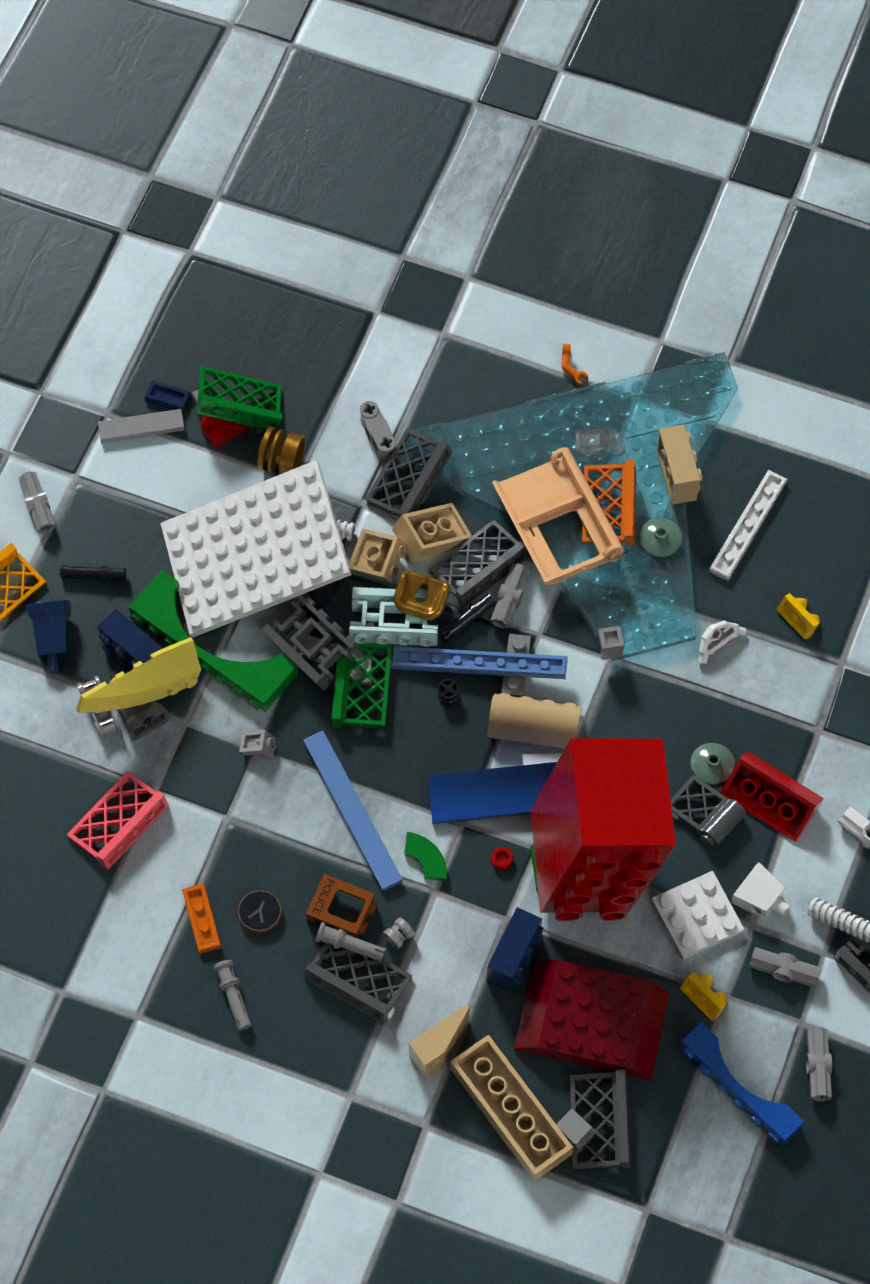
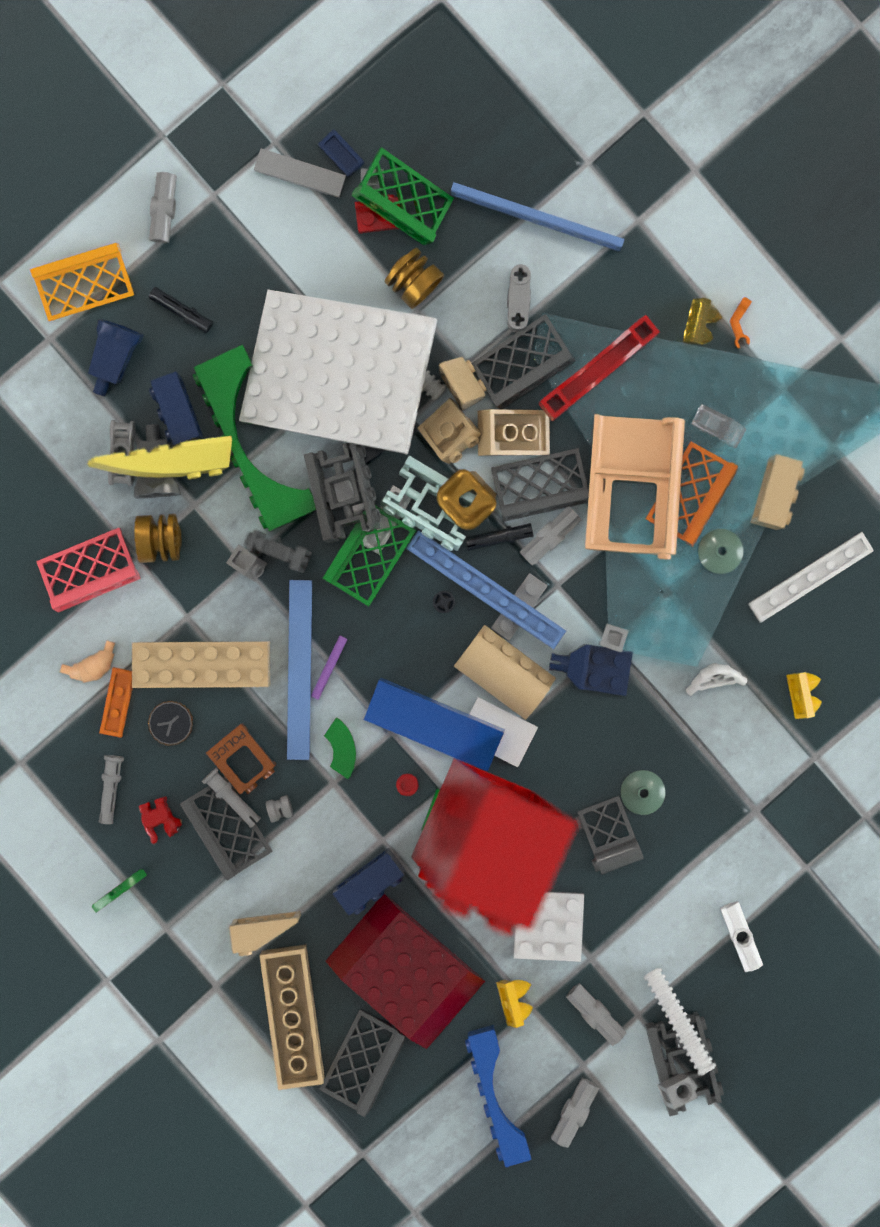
camera: 30 degrees right, 25 degrees up
light grey panel [556,1109,595,1151] -> none
red slope [720,751,824,842] -> none
white torso [731,862,790,918] -> none
none -> light nougat piece [60,640,115,683]
none -> green tile [92,869,147,913]
none -> tan brick [132,641,270,688]
none -> pearl gold wheel [134,514,182,563]
none -> red animal [139,796,182,844]
none -> dark grey fence [244,529,312,573]
none -> medium lavender bar [311,635,347,700]
none -> tan slope [439,357,487,411]
none -> medium blue tile [451,182,624,251]
none -> red arch [539,314,660,421]
none -> dark blue plate [549,644,633,696]
none -> clear yellow tile [683,298,723,345]

